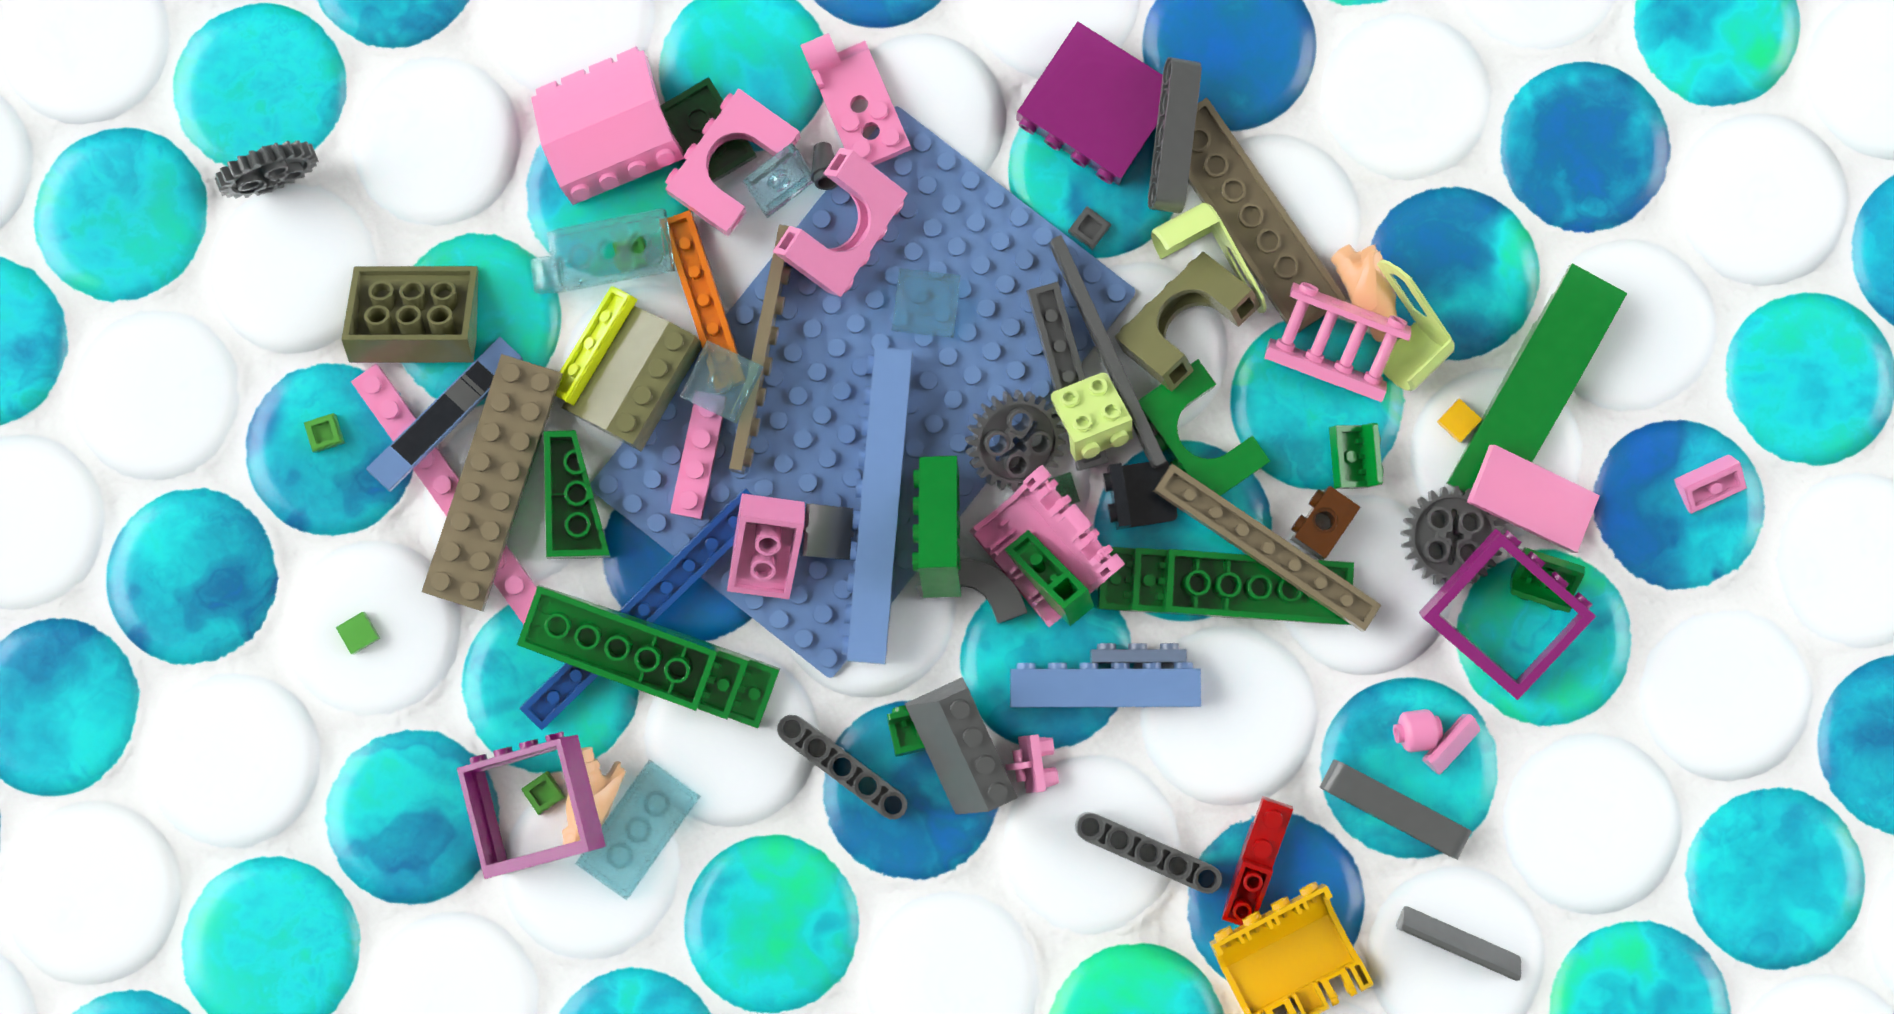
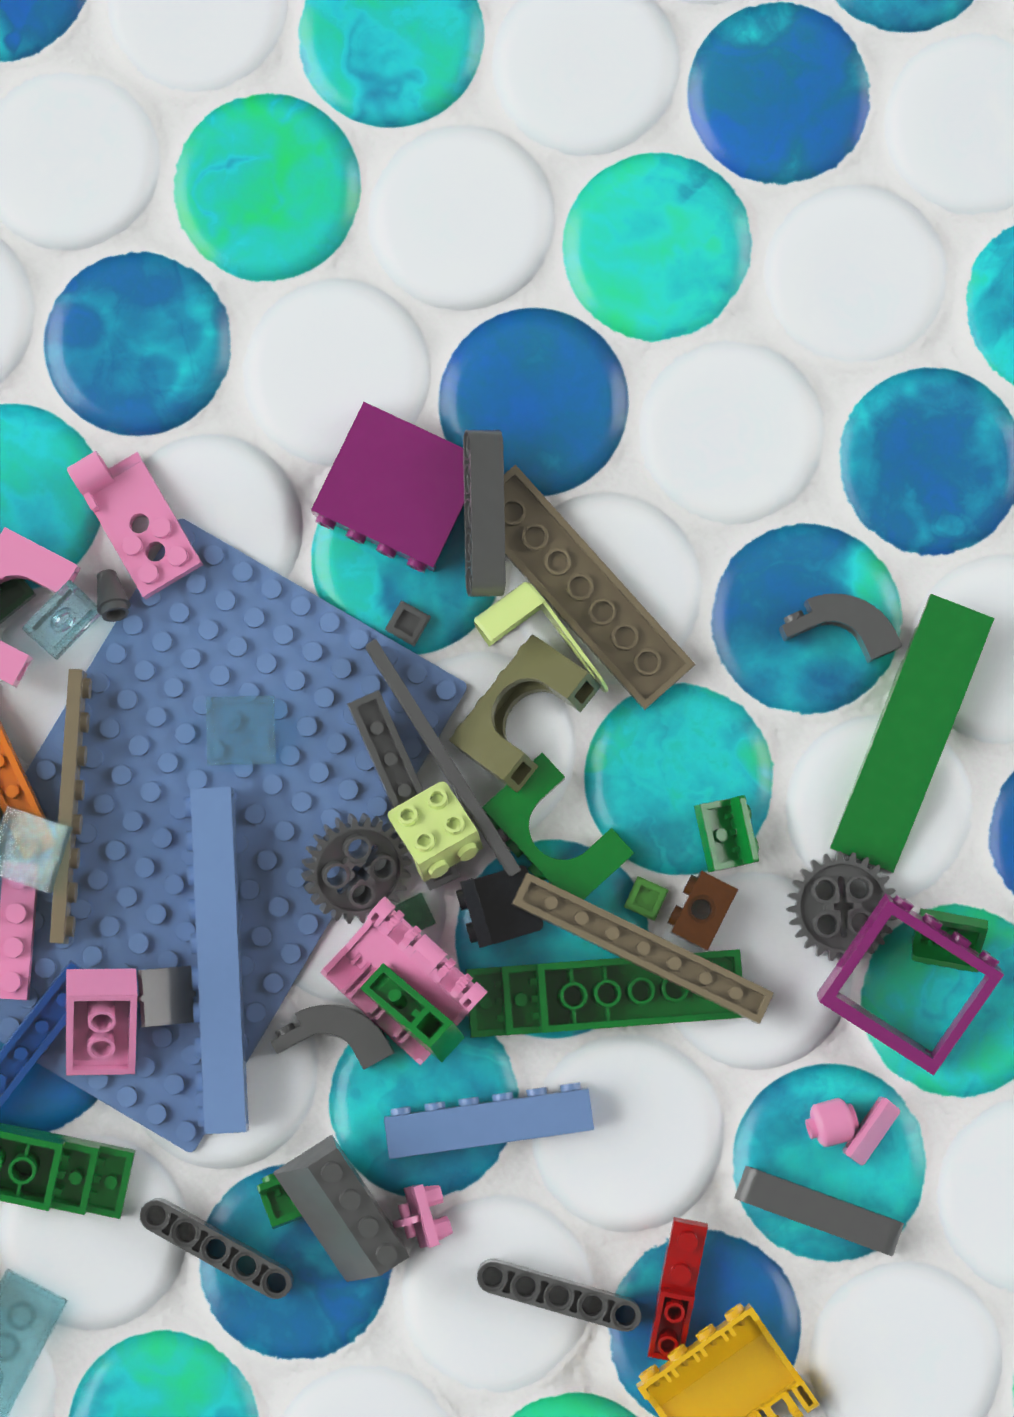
camera: 10 degrees left, 0 degrees up
bright pink arch [773,148,908,297] -> none
green wedge [912,456,961,598] -> none
sand blue plate [1090,643,1187,663] -> none
bright pink fence [1264,282,1411,402] -> none
light nougat animal [1331,244,1397,342] -> none
yellowish green piece [1377,260,1454,391] -> none
slope [1396,906,1521,981] -> none
yellow tile [1437,398,1482,443] -> none
bright pink tile [1467,445,1600,553] -> none
none -> bright green tile [624,876,669,921]
none -> dark grey arch [779,594,902,663]

